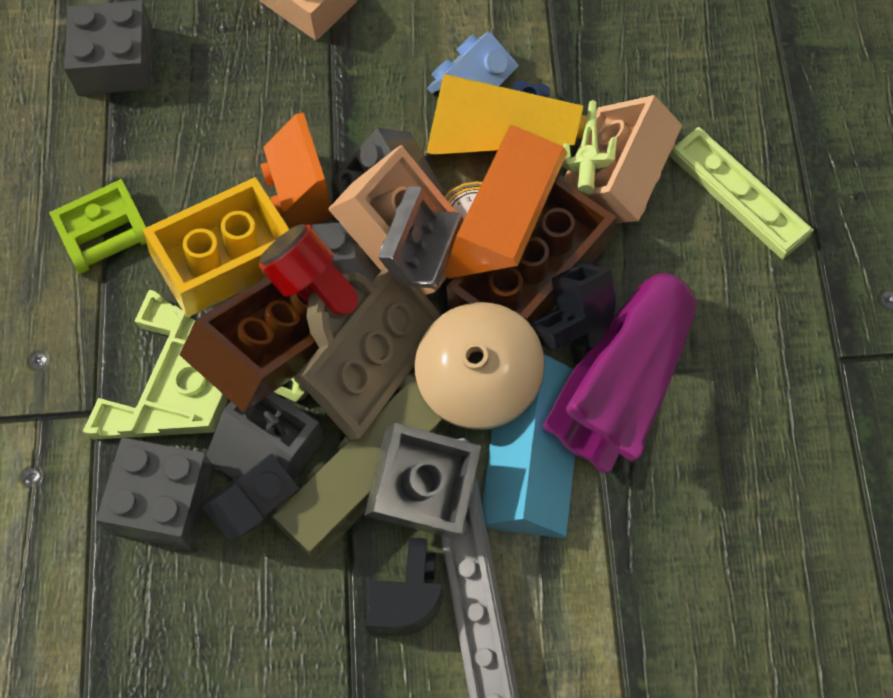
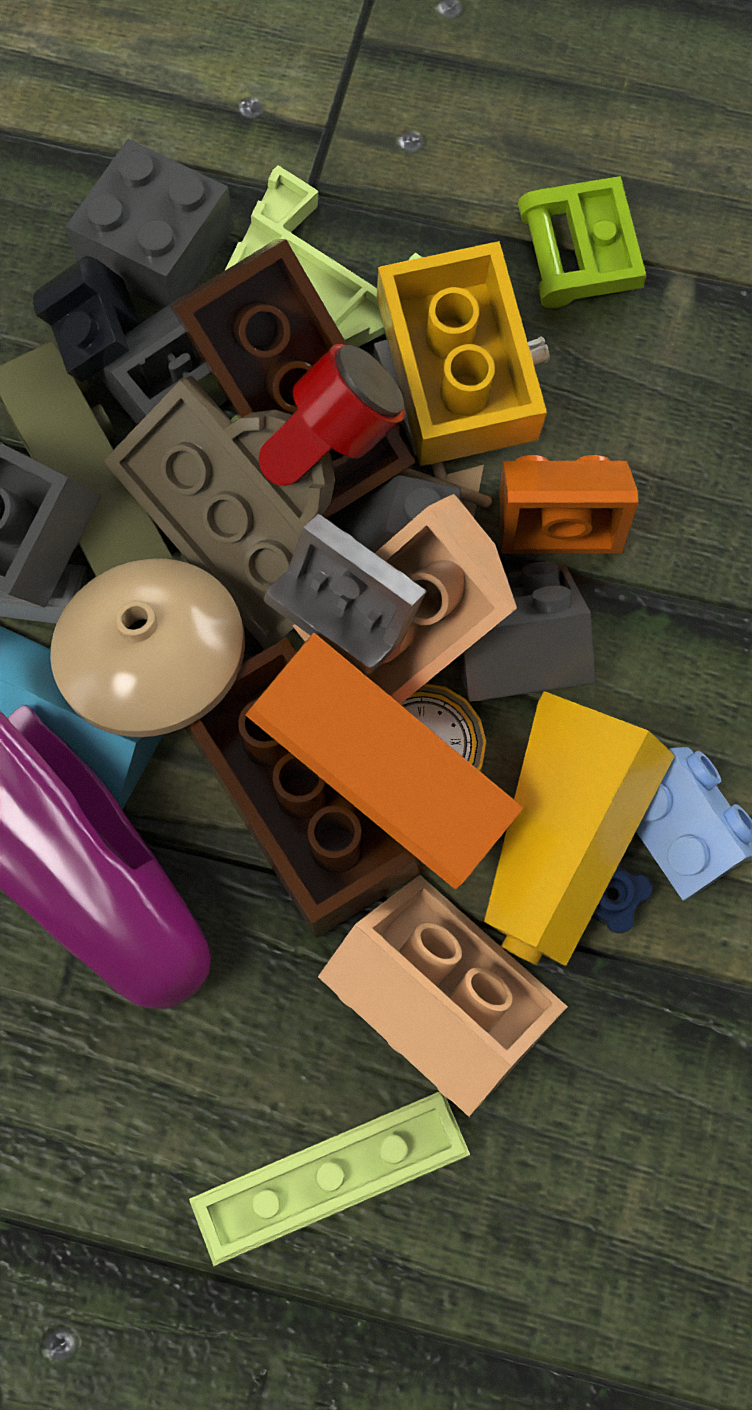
camera: 105 degrees right, 5 degrees up
black brick [529,262,616,350] -> none
yellowish green piece [562,100,617,196] -> none

